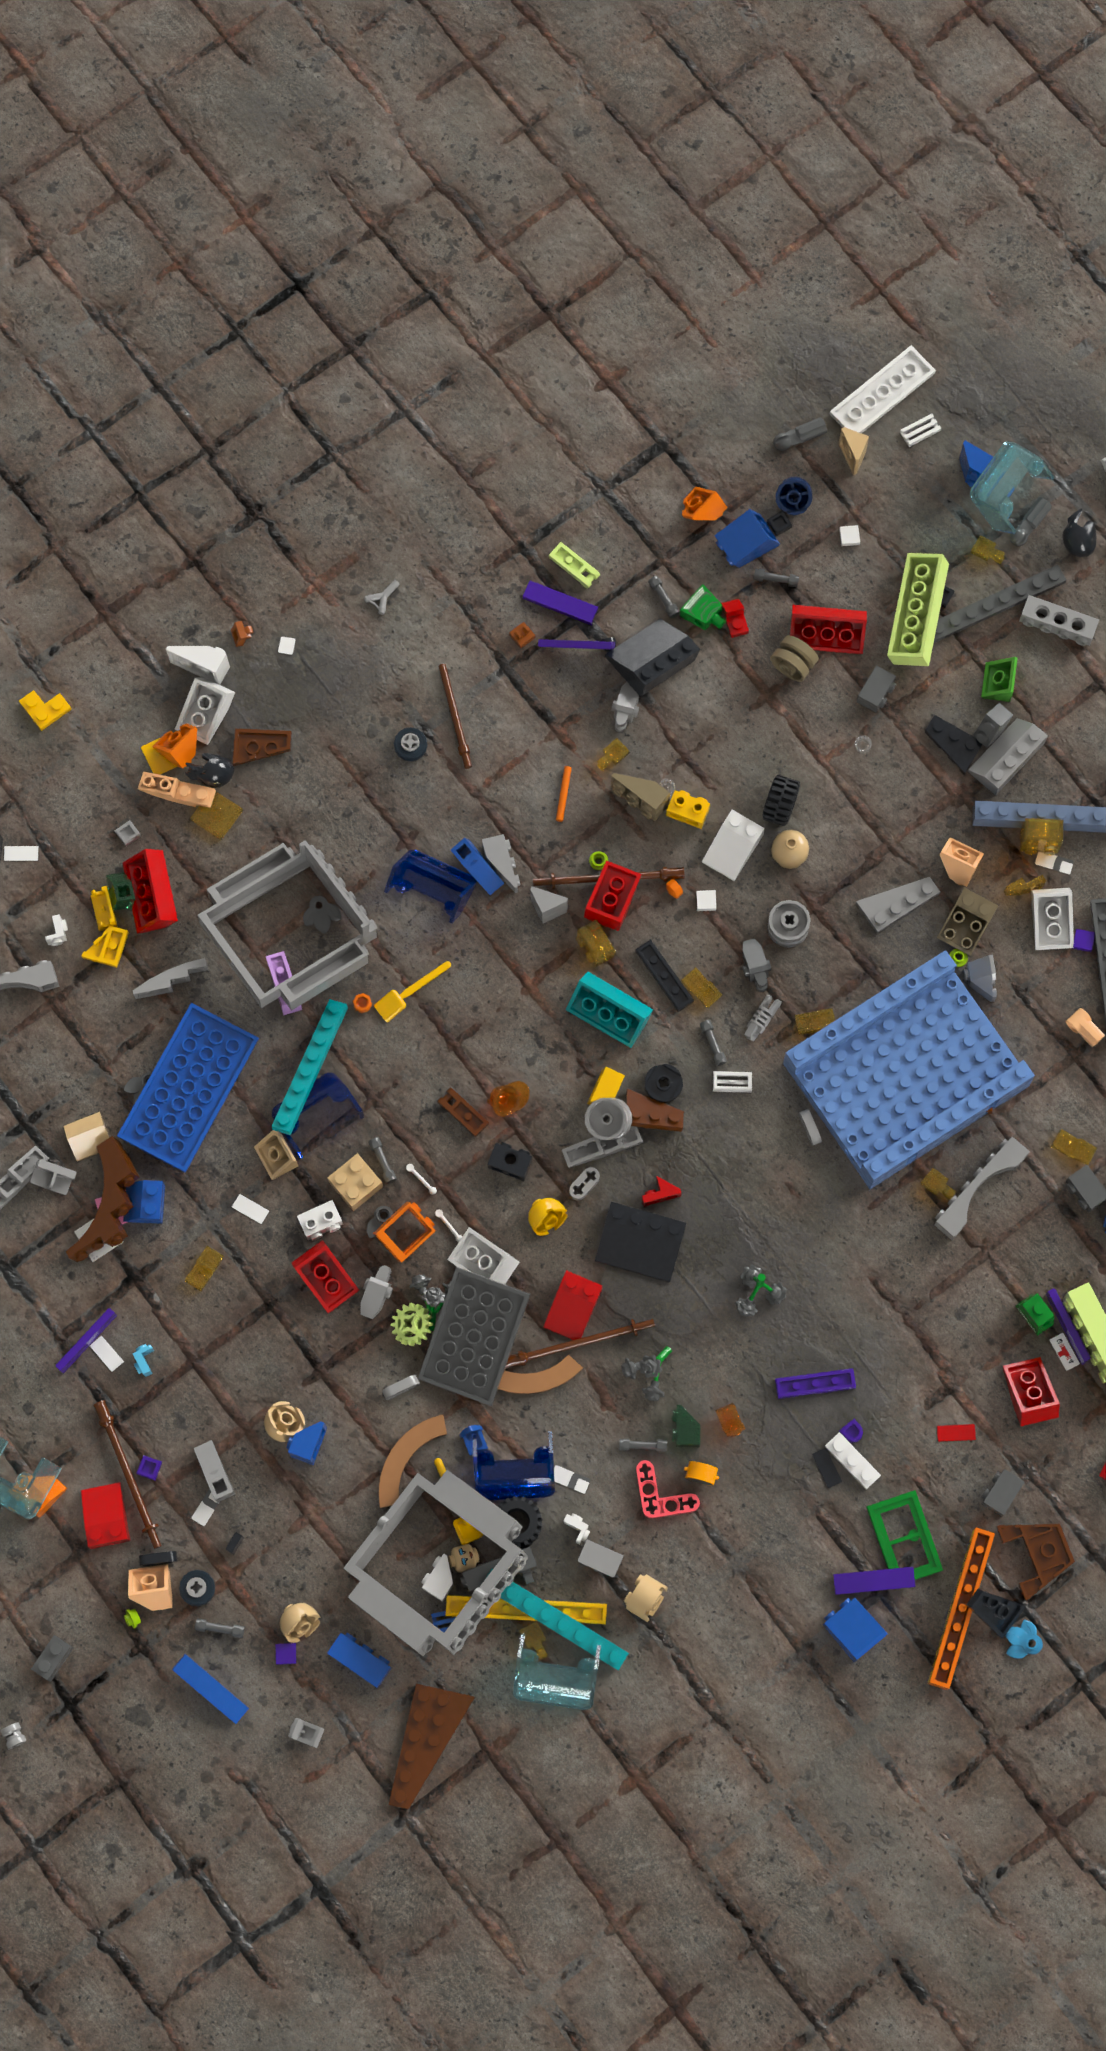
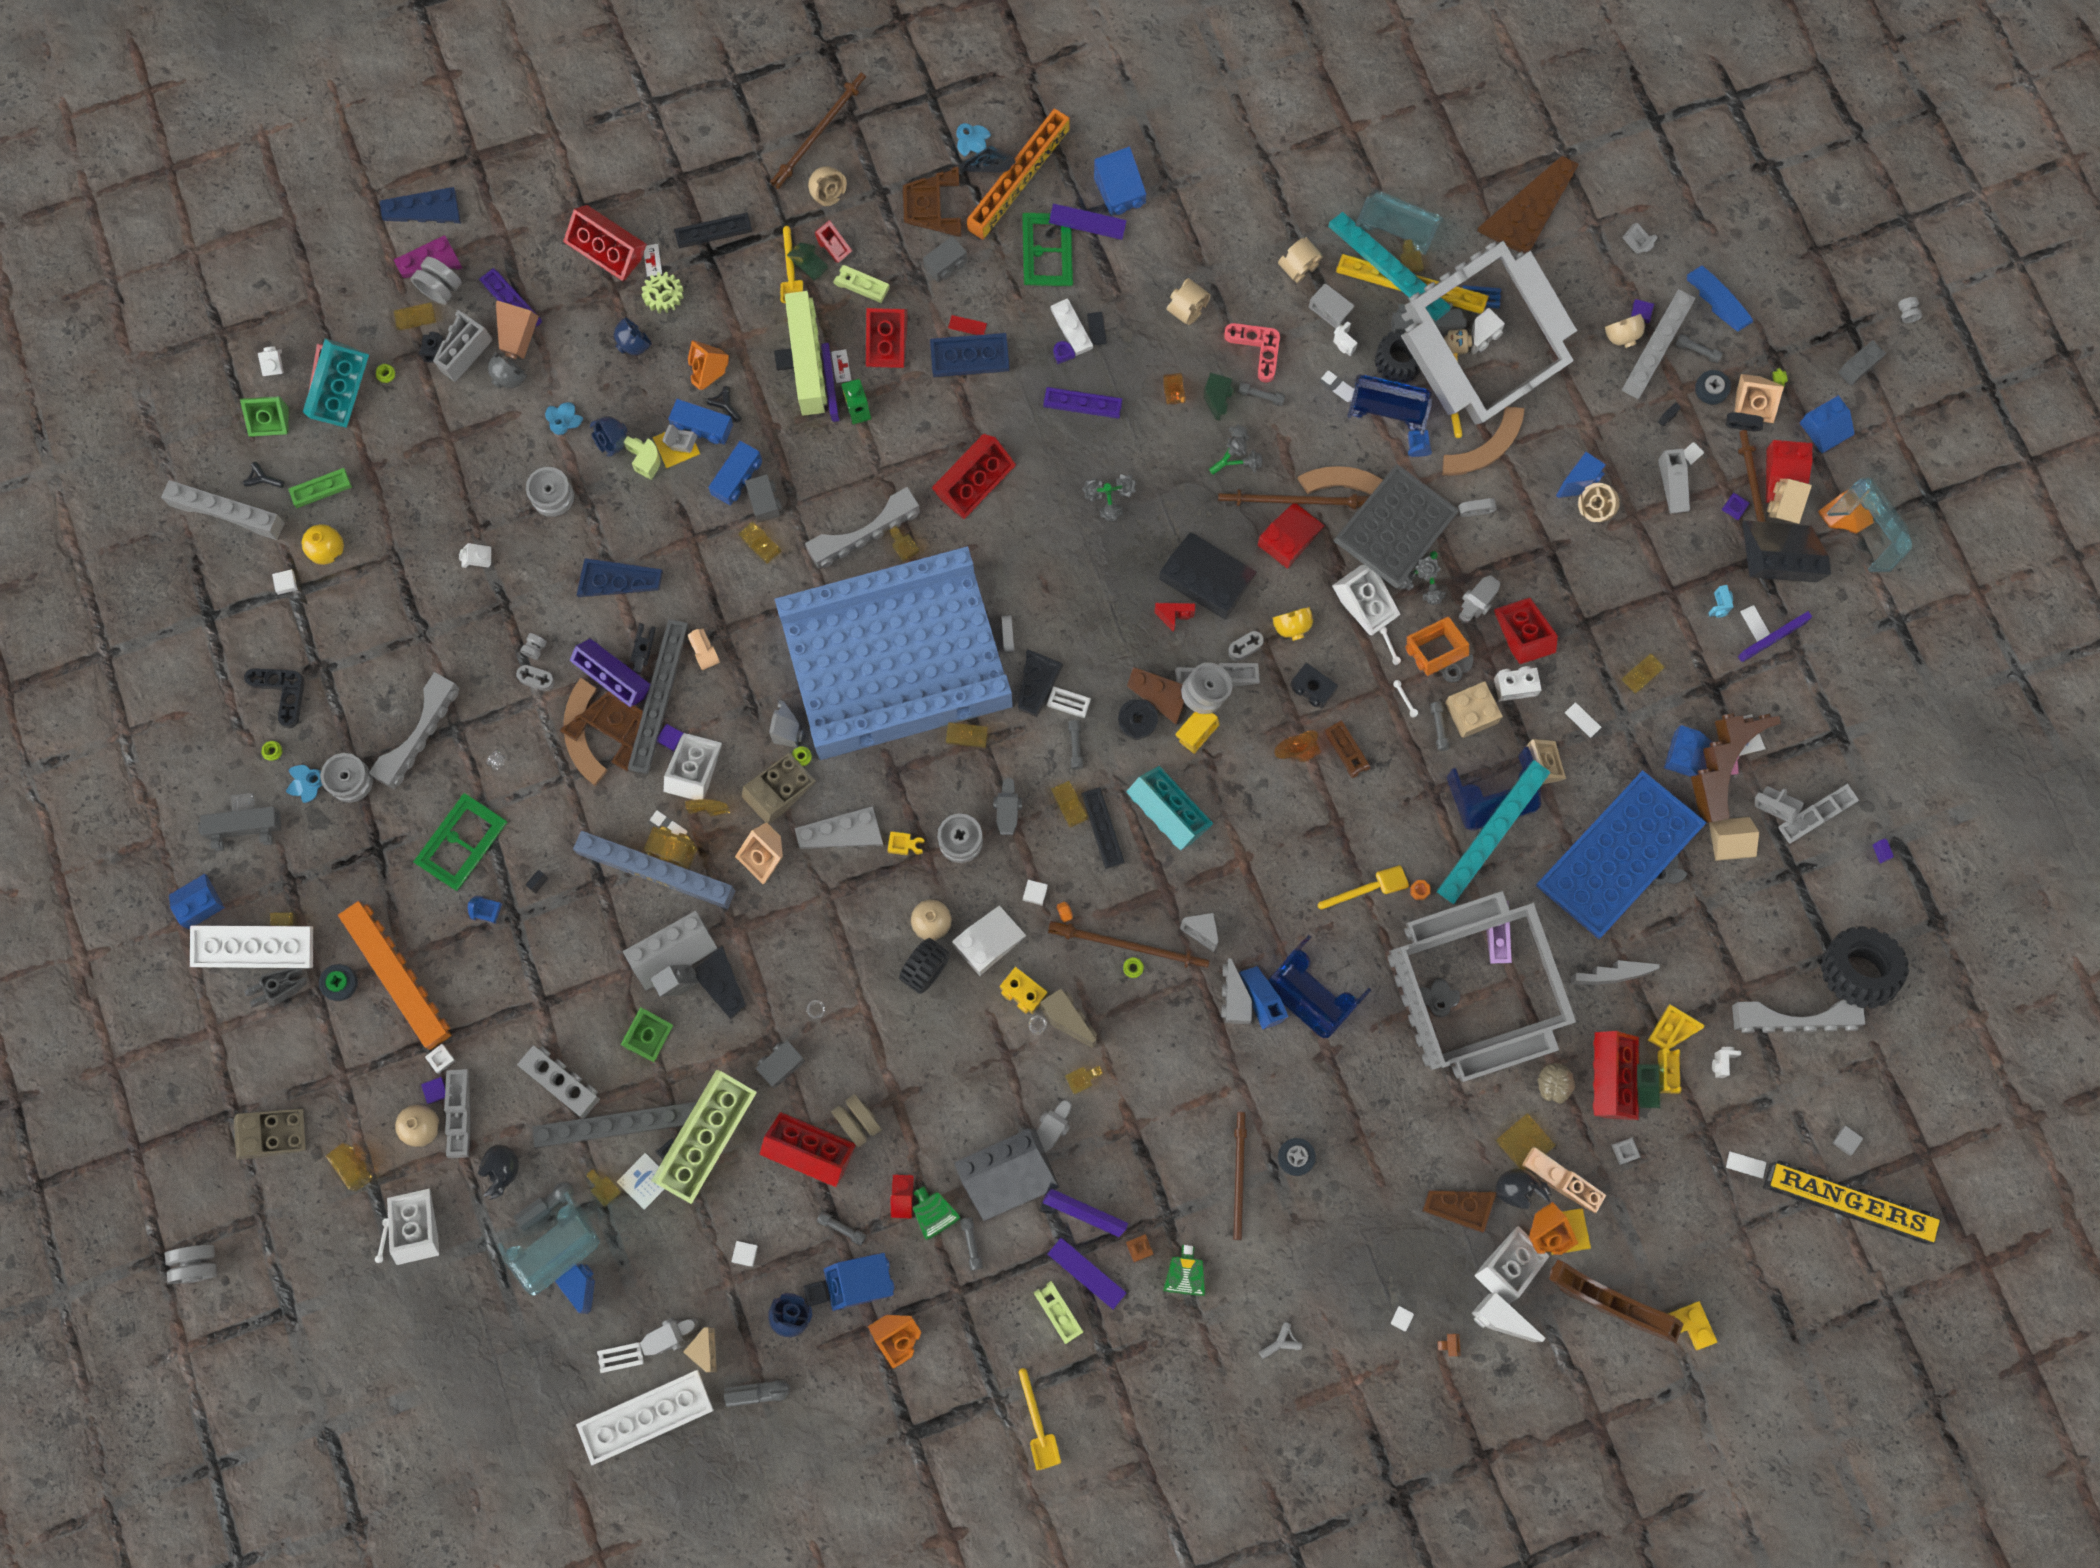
camera: 165 degrees left, 0 degrees up
blue brick [327,1633,391,1688] -> none
yellowish green gear [391,1303,433,1346] -> none
orange bar [556,766,572,822] -> none
clear yellow brick [576,920,616,966] -> none
red slope [584,860,642,931] -> none
light orange piece [684,1461,719,1486] -> none
light grey hinge [744,994,782,1042] -> none
none -> white sticker [617,1153,664,1210]
none -> light grey hinge [640,1318,700,1355]
none -> yellowish green plate [834,265,890,303]
none -> yellow plate [888,831,924,855]
none -> dark blue plate [930,333,1009,377]
none -> red slope [932,434,1016,519]
none -> black wing [1018,649,1063,717]
none -> yellow piece [1019,1368,1061,1470]
none -> green torso [1163,1245,1205,1296]
none -> tan brick [1167,278,1211,325]
none -> dark tan hair [1538,1063,1575,1104]
none -> reddish brown arch [1549,1259,1684,1344]
none -> light grey arch [1622,289,1695,399]
none -> black slope [1742,520,1831,582]
none -> tan brick [1767,479,1812,524]
none -> blue slope [1800,395,1855,454]

